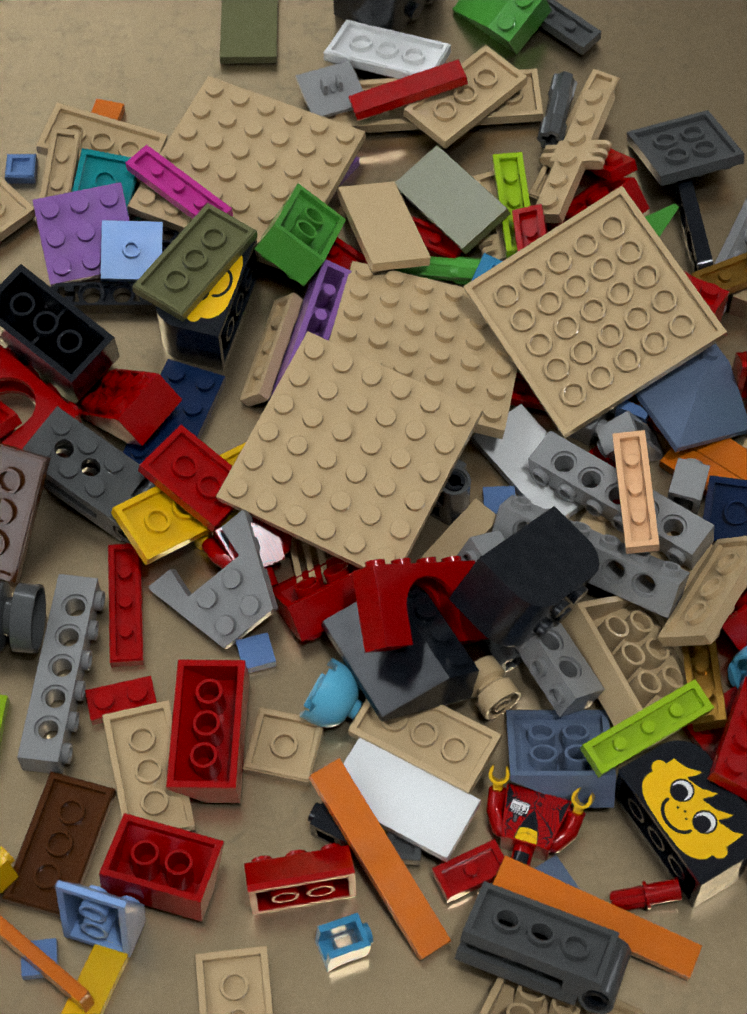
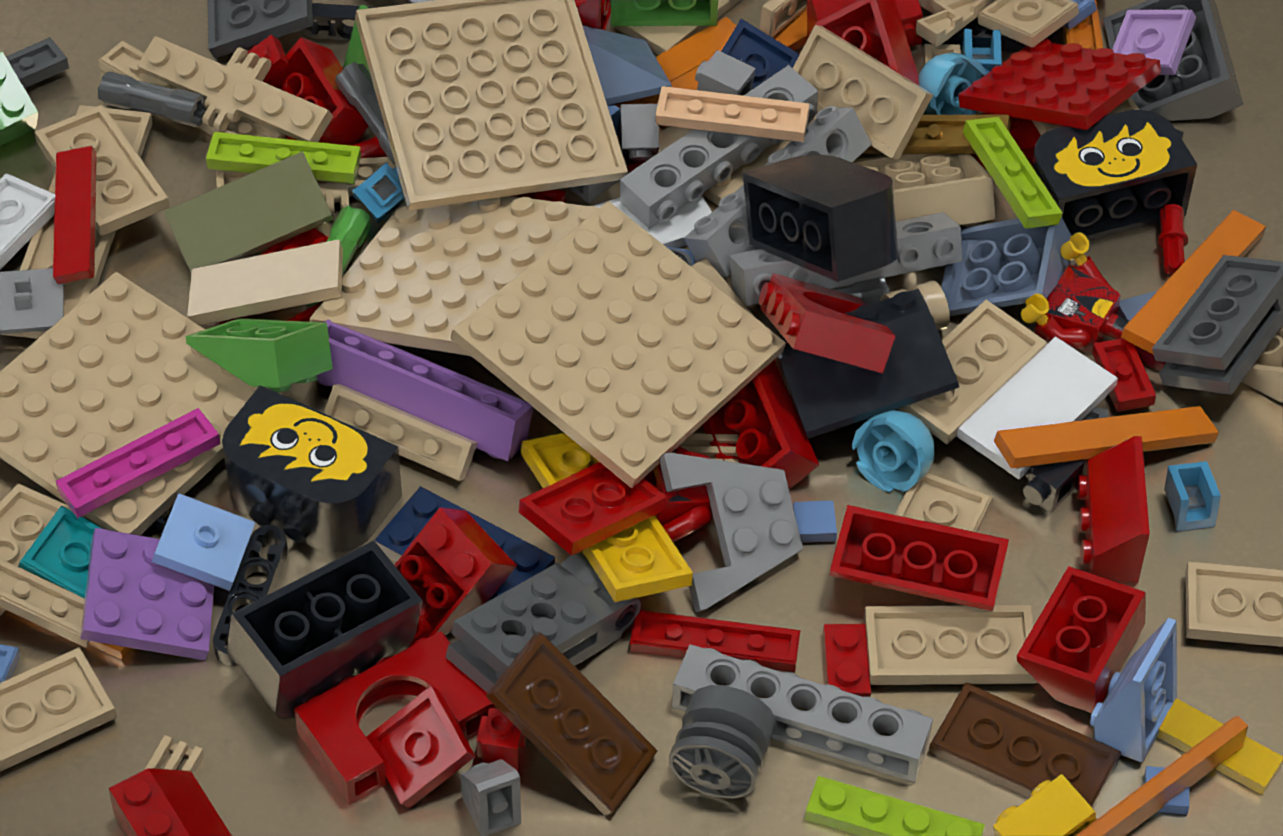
camera: 80 degrees left, 10 degrees down
olive tile [132,203,258,322] -> none
red plate [512,203,547,251] -> none

